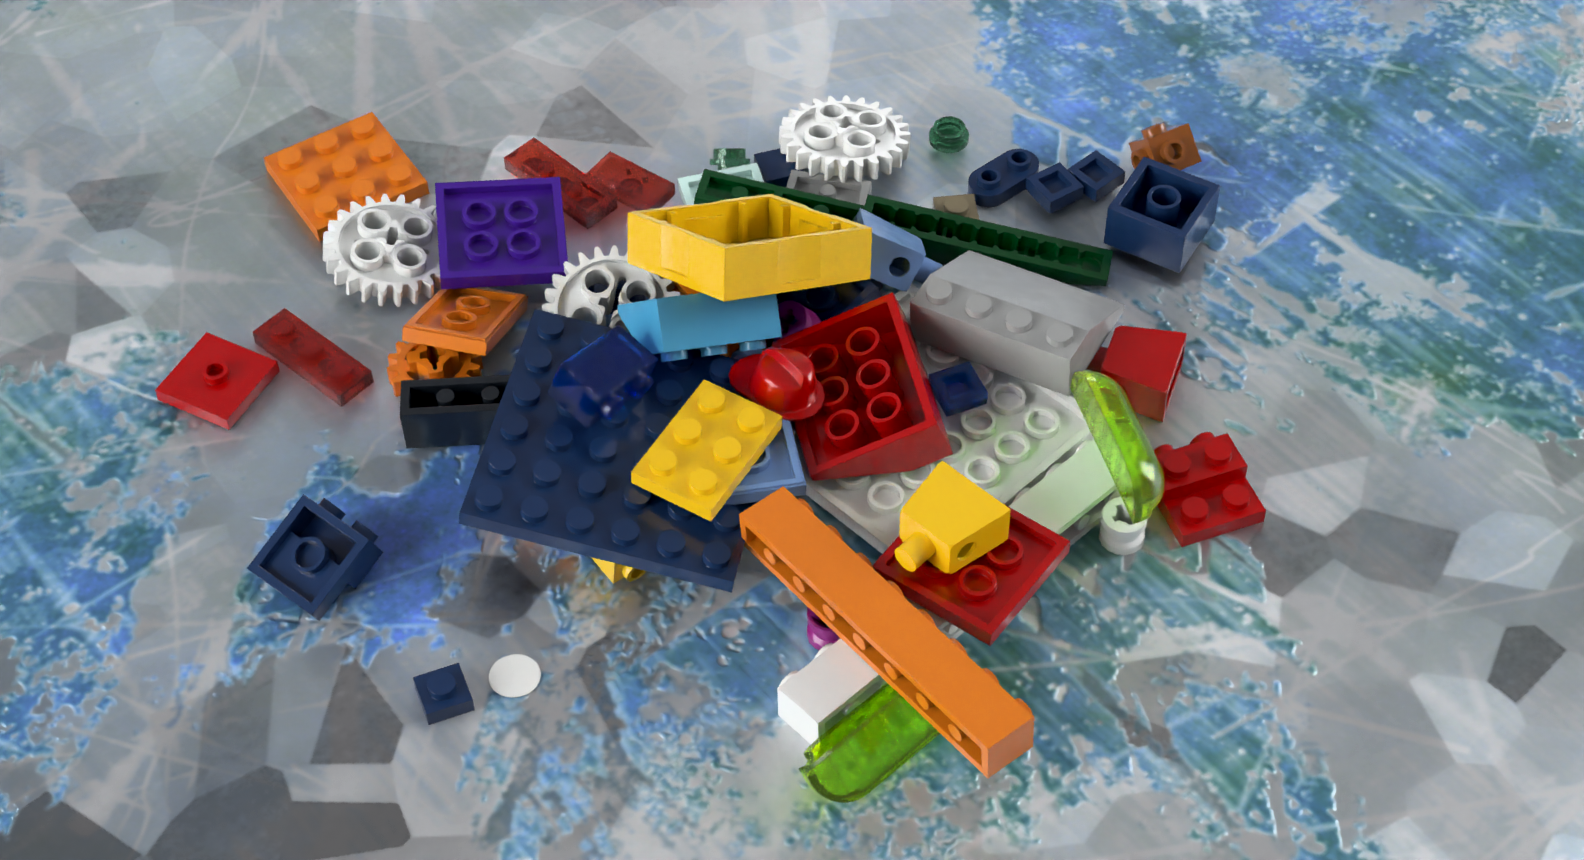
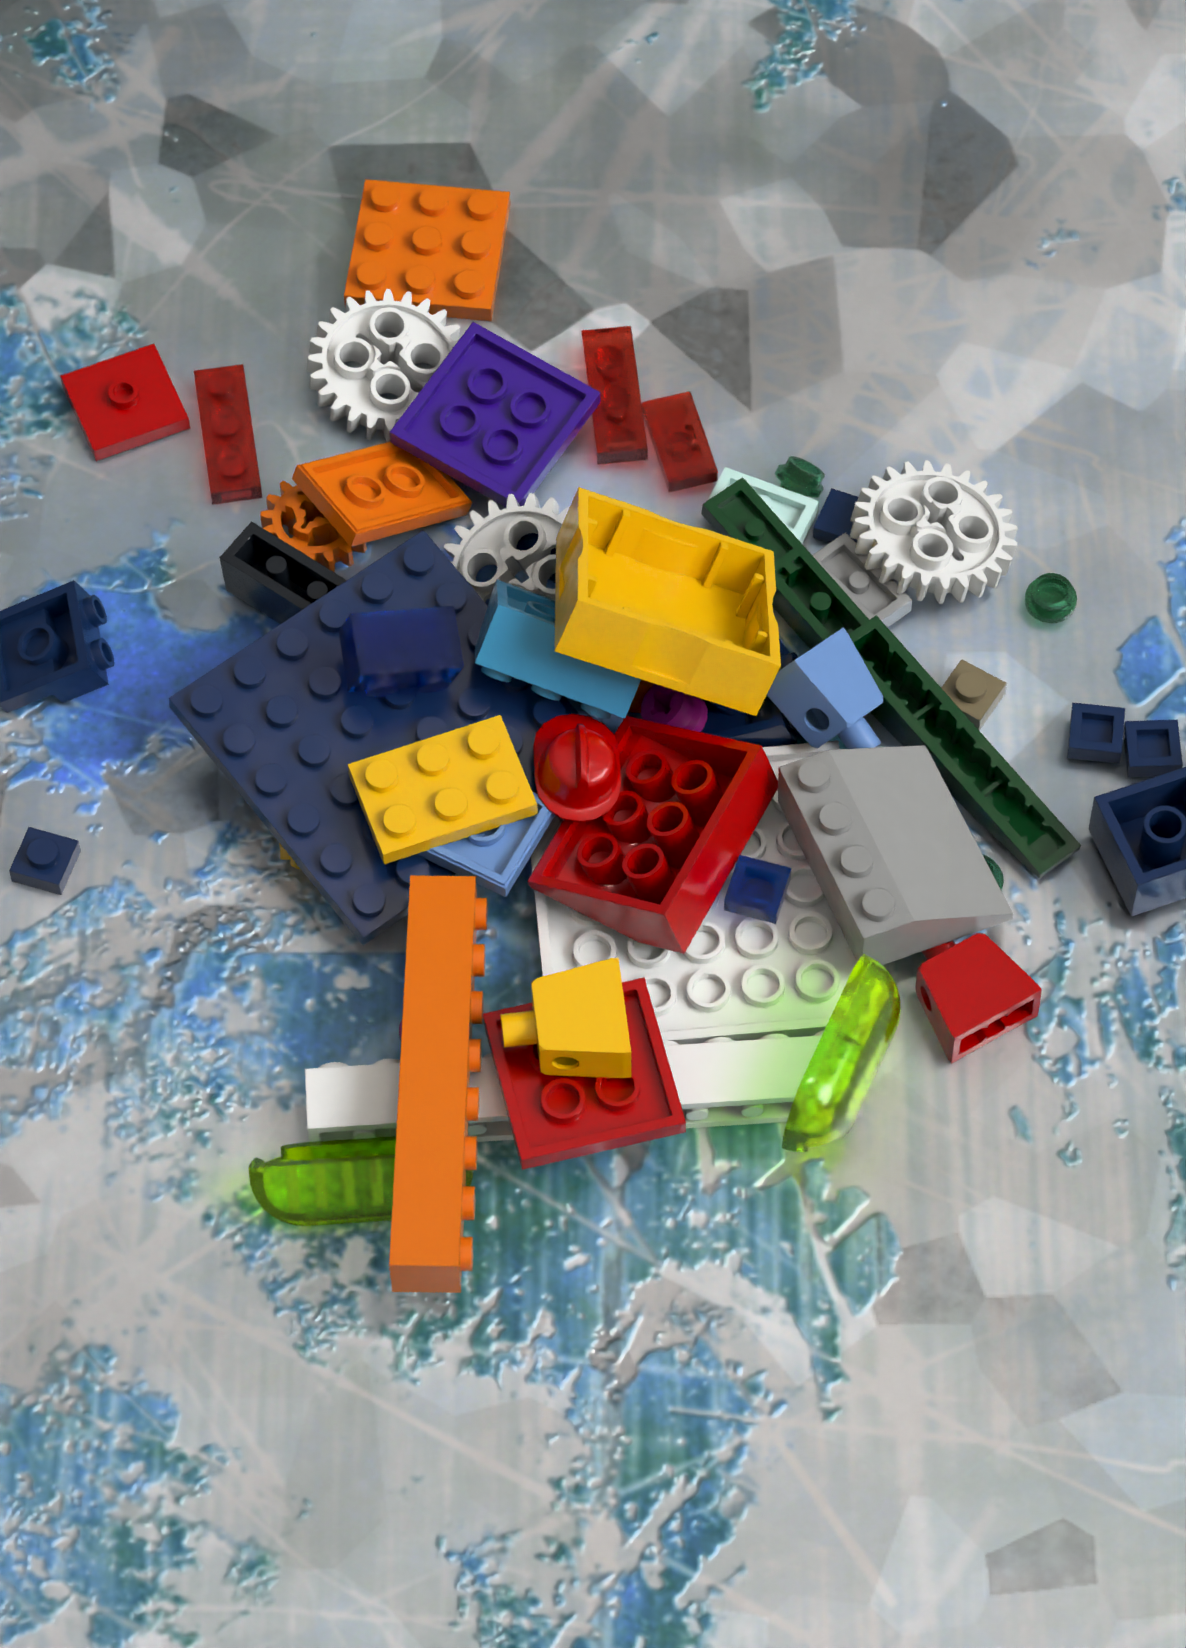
camera: 40 degrees right, 10 degrees up
white sticker [489,654,541,698] -> none
dark blue plate [968,149,1039,208] -> none
white wheel [1099,497,1148,555] -> none
red plate [1144,432,1266,547] -> none

